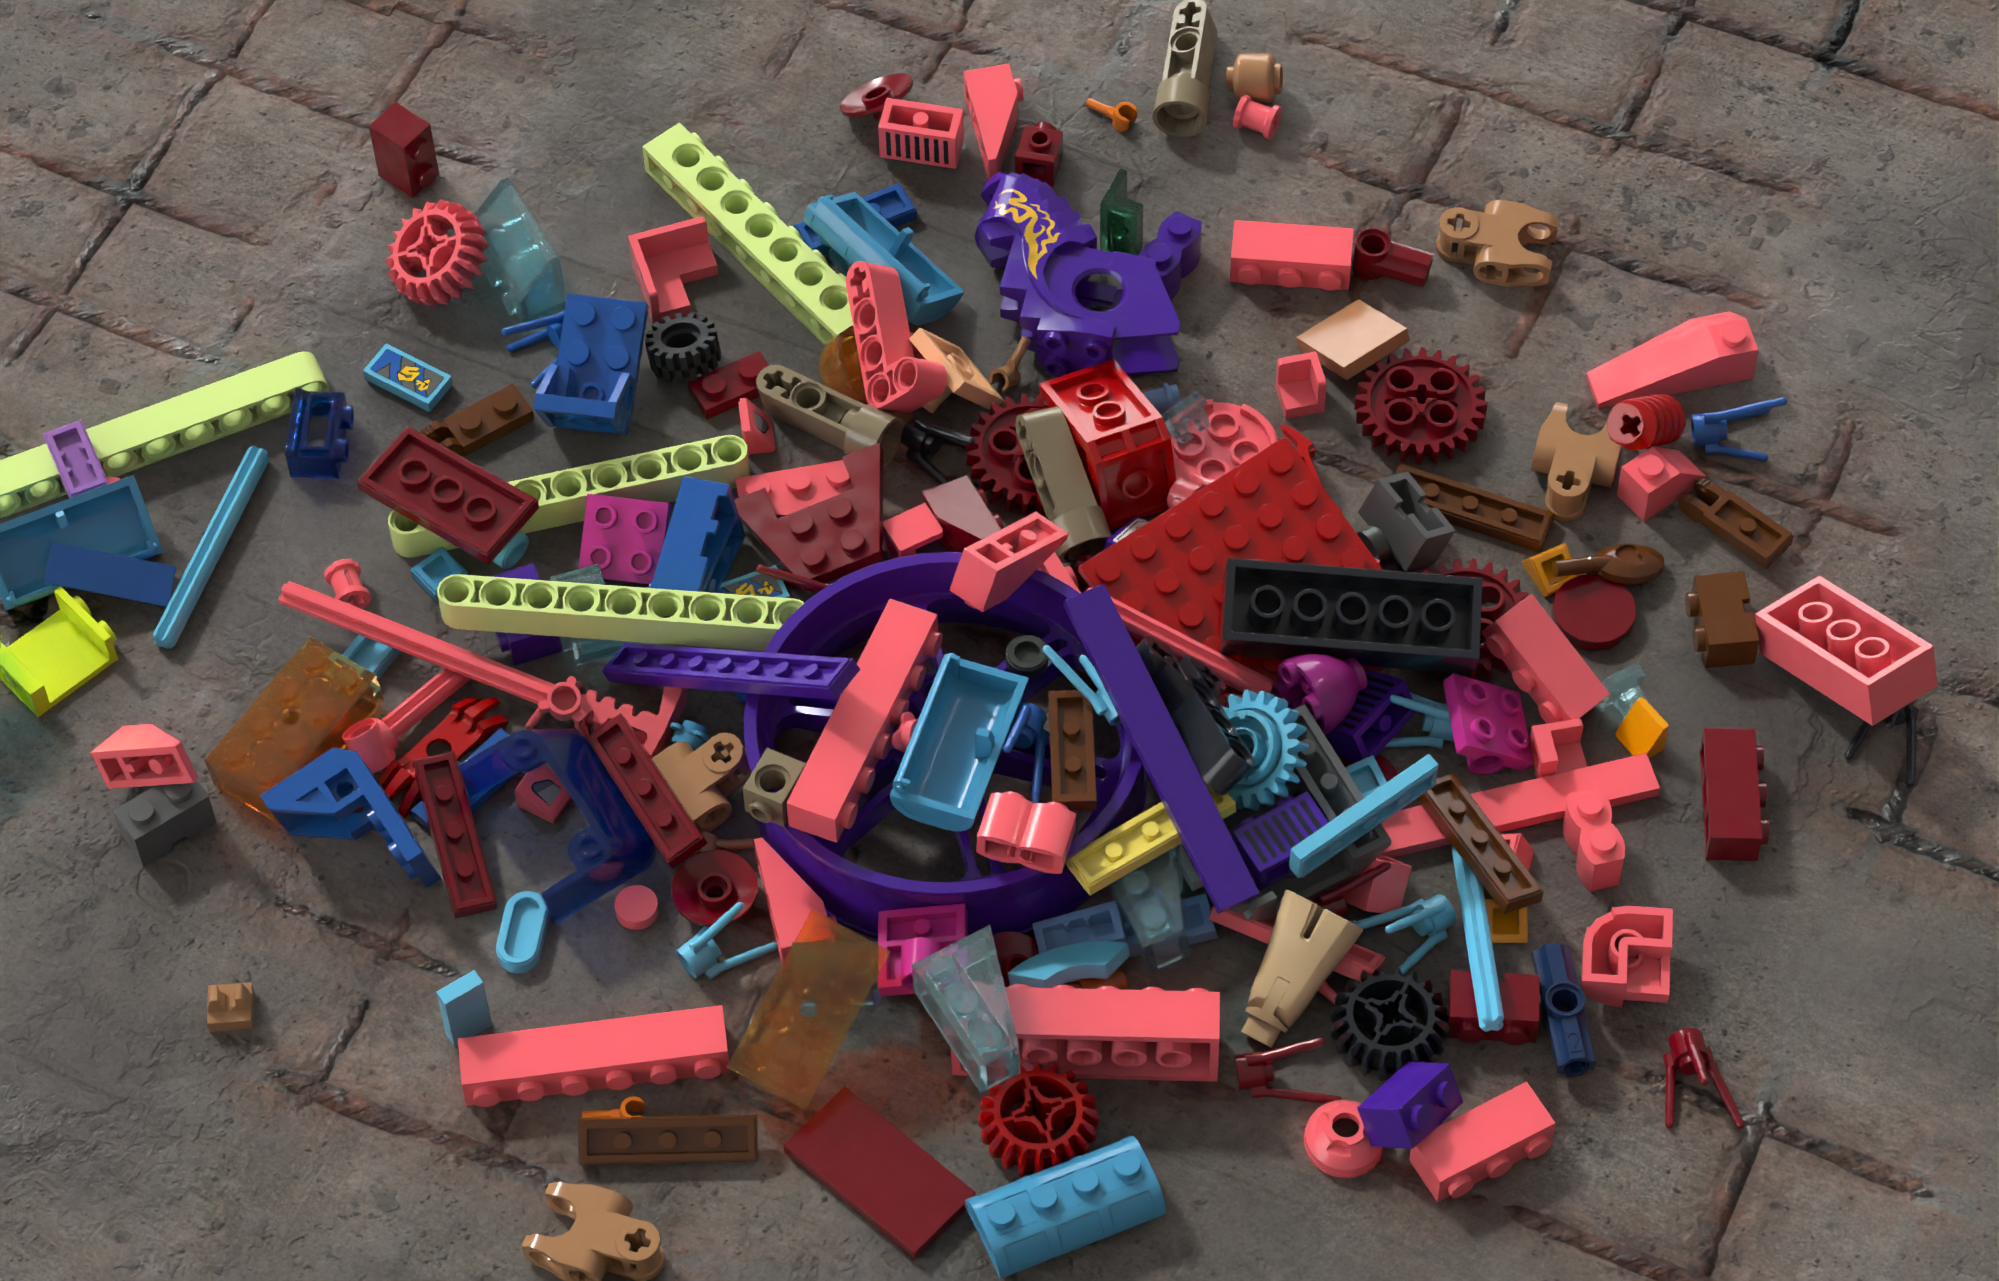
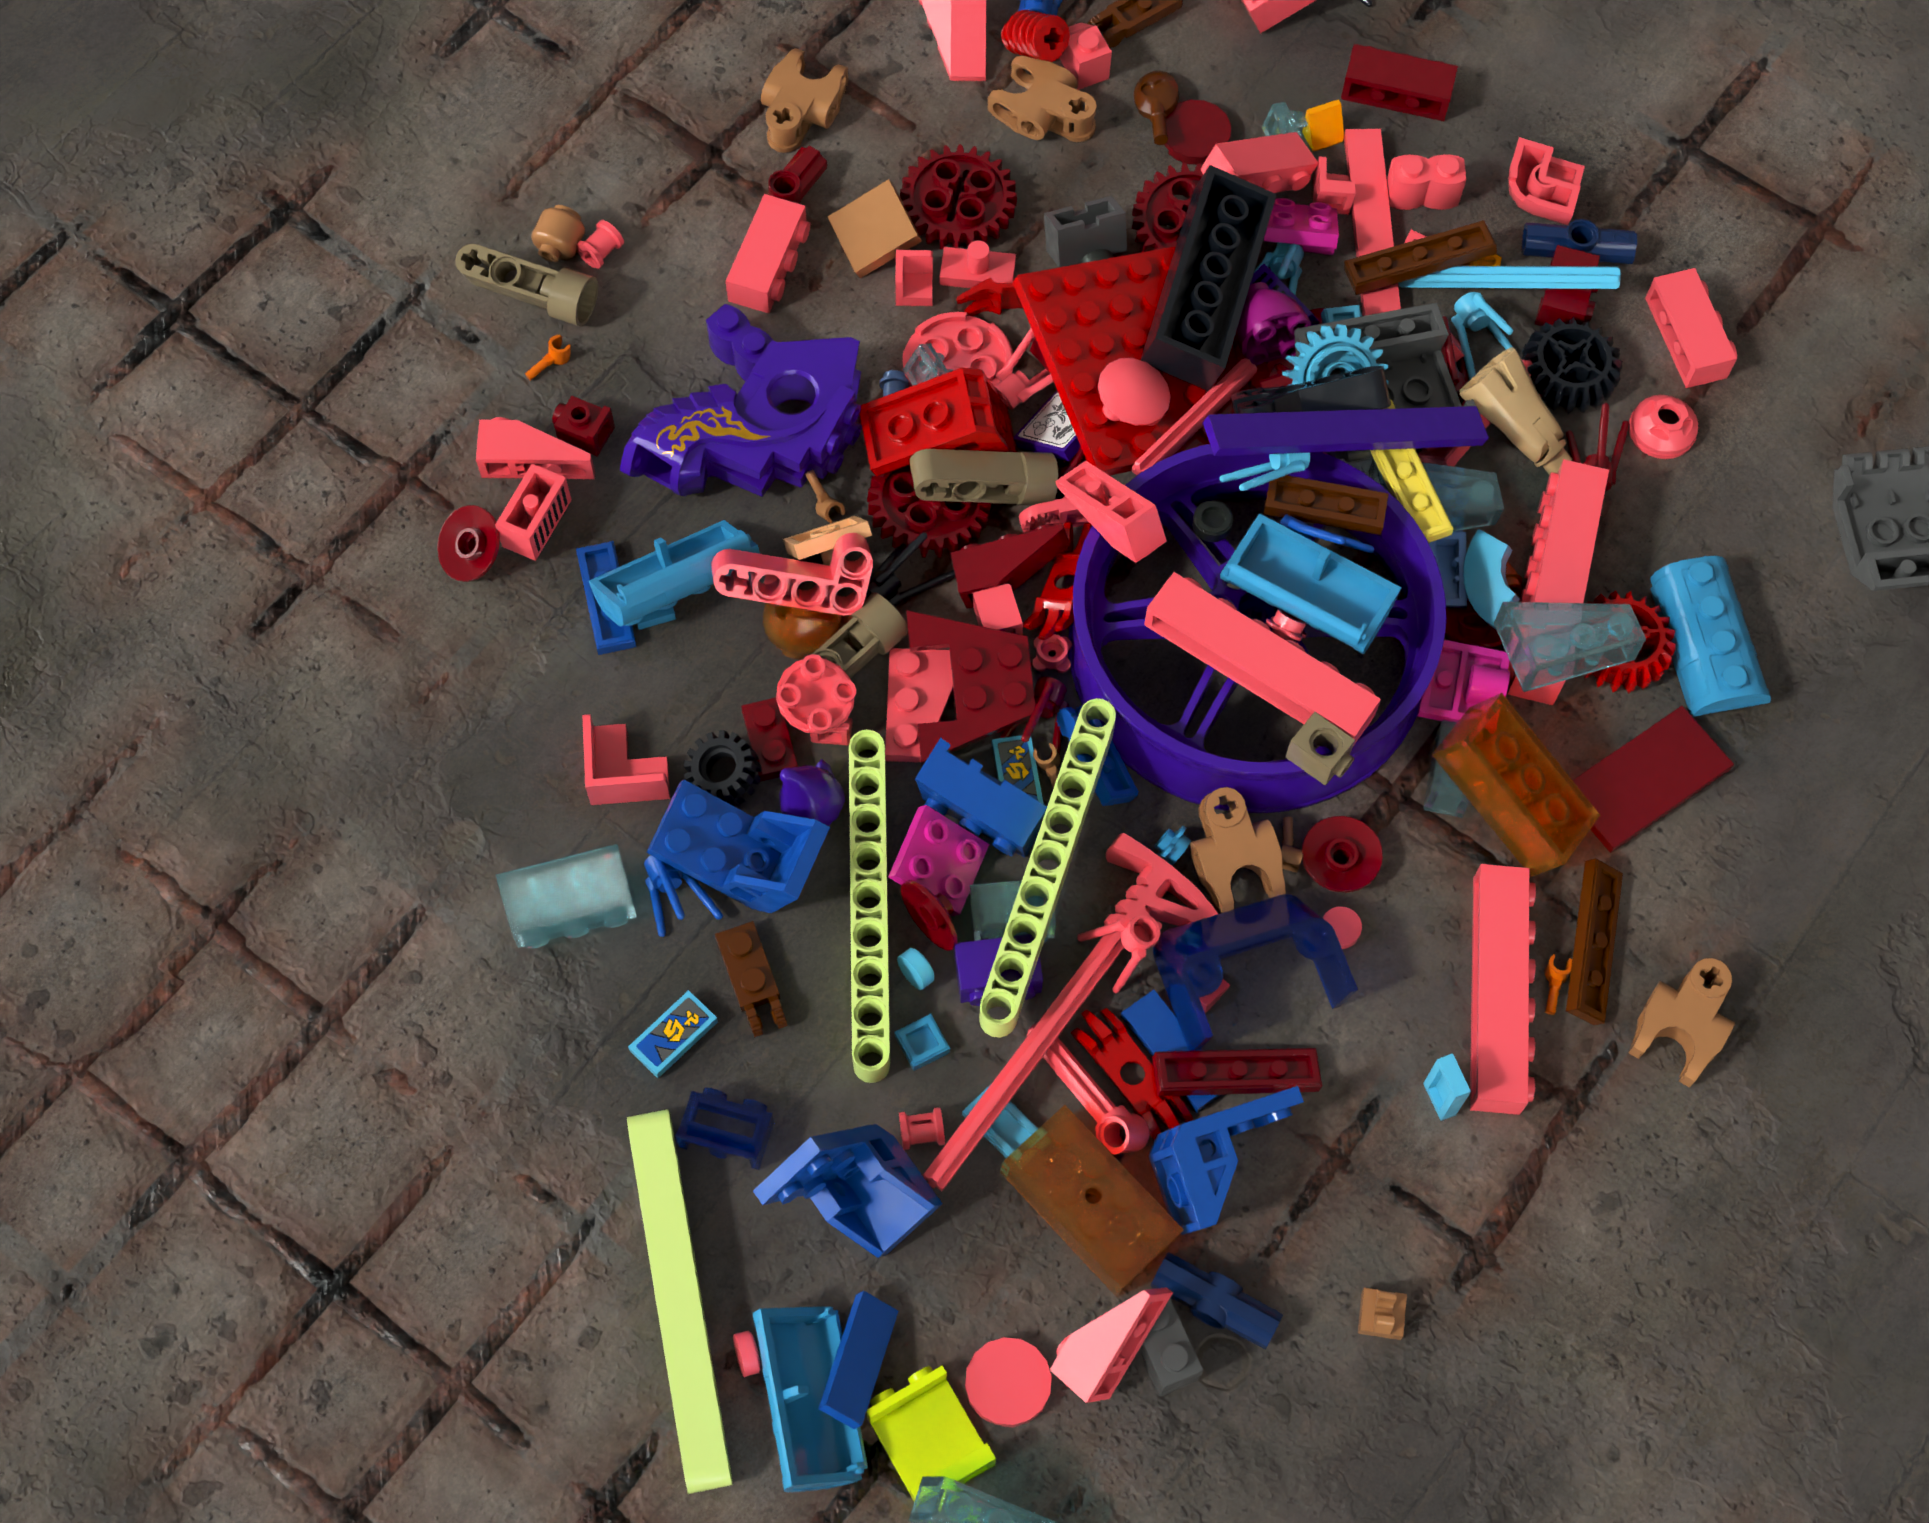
camera: 80 degrees left, 10 degrees up
medium lavender plate [42,419,109,498] -> none
medium azure axle [152,446,269,649] -> none
dark red tile [357,426,539,565] -> none
dark red piece [369,102,439,198] -> none
coral gear [385,199,490,307] -> none
medium azure tile [496,891,550,974] -> none
dark red tile [587,713,708,868] -> none
dark purple tile [602,642,860,700] -> none
yellowish green brick [642,123,857,361] -> none
medium azure plant [675,902,778,980] -> none
coral slope [754,838,840,970] -> none
coral brick [976,791,1076,874] -> none
clear green panel [1100,169,1143,256] -> none
dark purple brick [1232,792,1329,891] -> none
medium azure tile [1289,754,1439,879] -> none
dark purple brick [1357,1062,1463,1149] -> none
reddish brown tile [1394,463,1555,553] -> none
light orange slope [1521,543,1578,597] -> none
dark red plant [1663,1028,1744,1129] -> none
reddish brown brick [1685,571,1760,668] -> none
none -> blue bracket [753,1124,943,1258]
none -> coral dish [776,654,856,734]
none -> dark purple hat [779,759,845,826]
none -> dark red dish [901,880,958,951]
none -> coral tile [940,240,1016,288]
none -> coral tile [965,1337,1052,1428]
none -> coral dish [1098,358,1171,426]
none -> dark blue piece [1150,1252,1283,1349]

